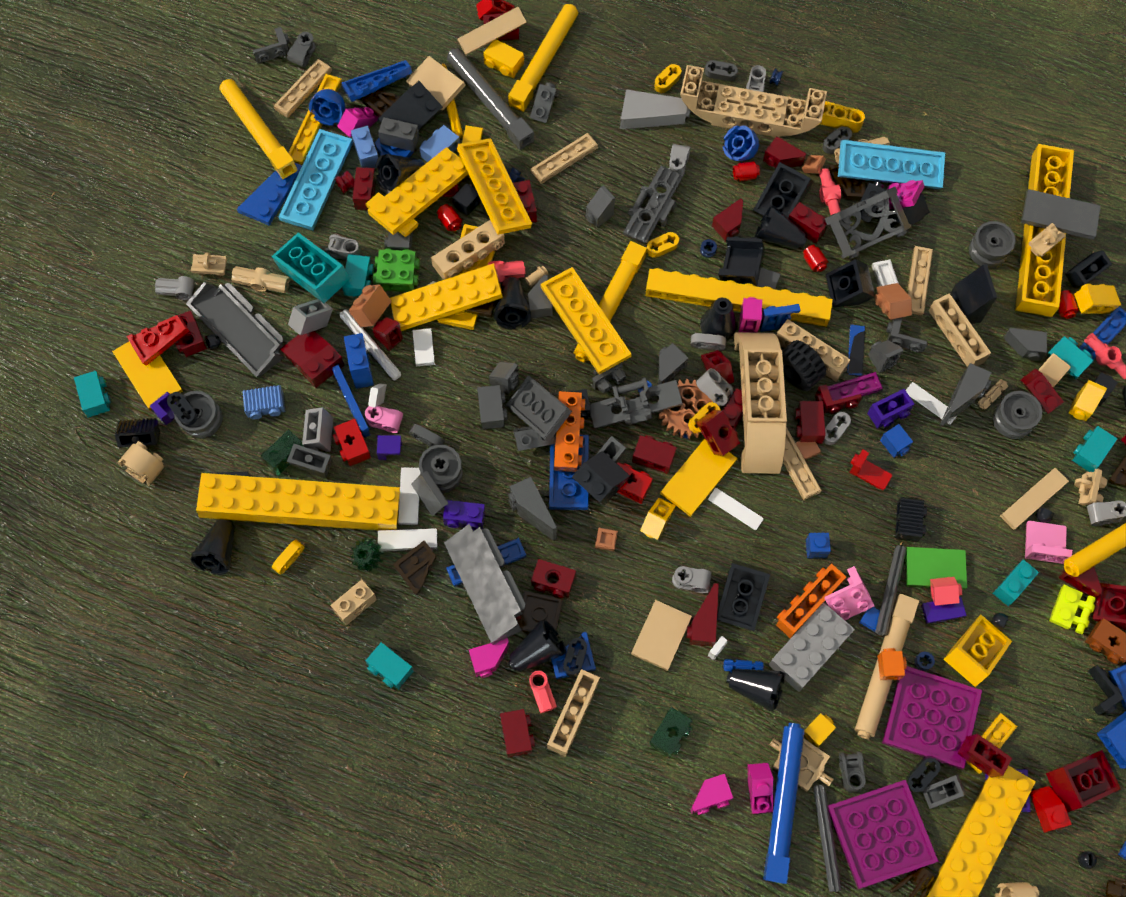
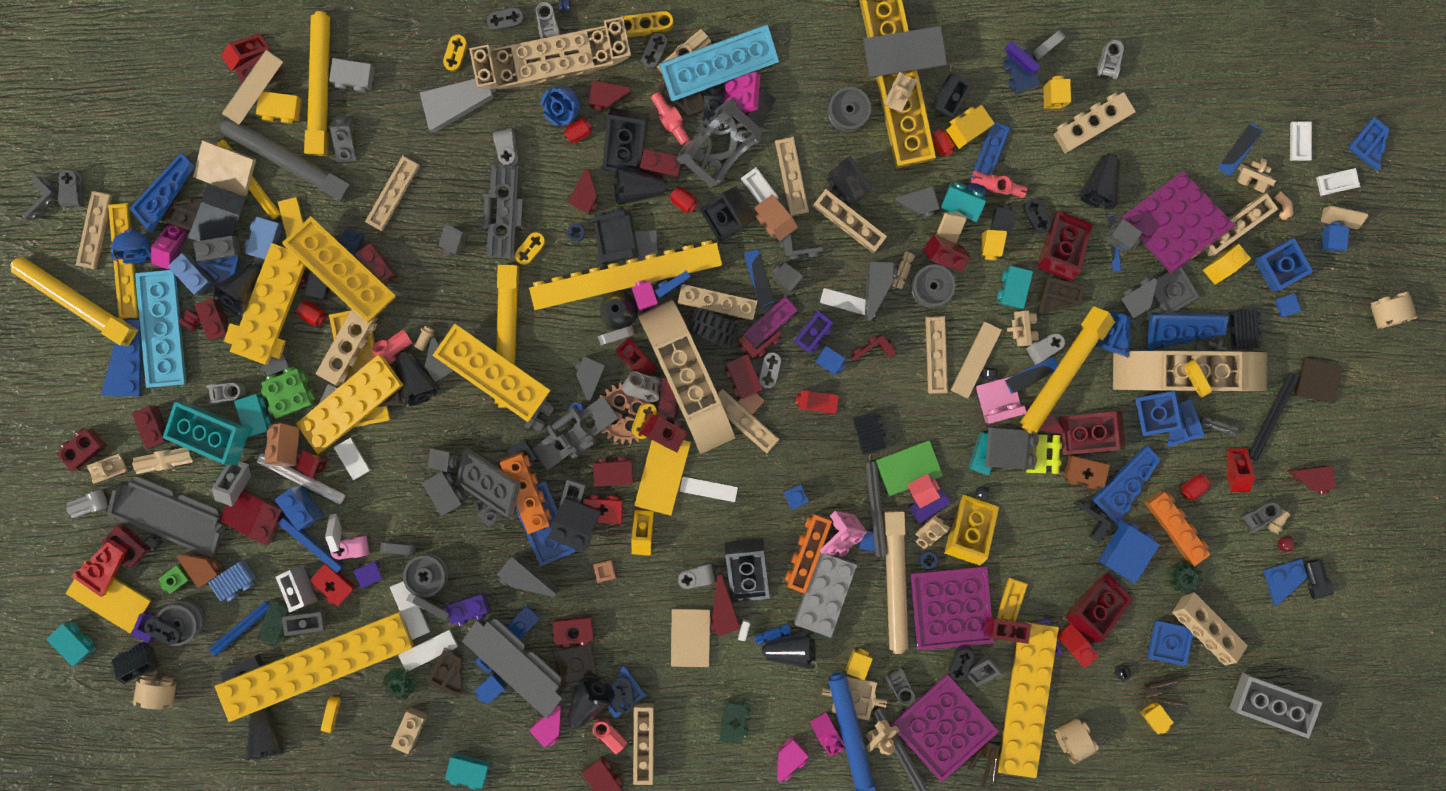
camera: 25 degrees left, 20 degrees up
nougat tile [802,155,826,173] -> none
orange brick [877,648,907,680] -> none
none -> dark red brick [56,428,107,471]
none -> dark red brick [132,406,170,449]
none -> bright green brick [158,564,192,594]
none -> dark orange slope [177,553,223,588]
none -> blue axle [209,601,273,656]
none -> light grey brick [329,58,375,92]
none -> blue brick [475,672,507,705]
none -> dark red bracket [851,334,897,361]
none -> tan hips [866,720,899,755]
none -> tan hips [915,515,950,549]
none -> tan tile [925,316,948,394]
none -> dark grey slope [985,428,1039,470]
none -> black sticker [1005,356,1058,394]

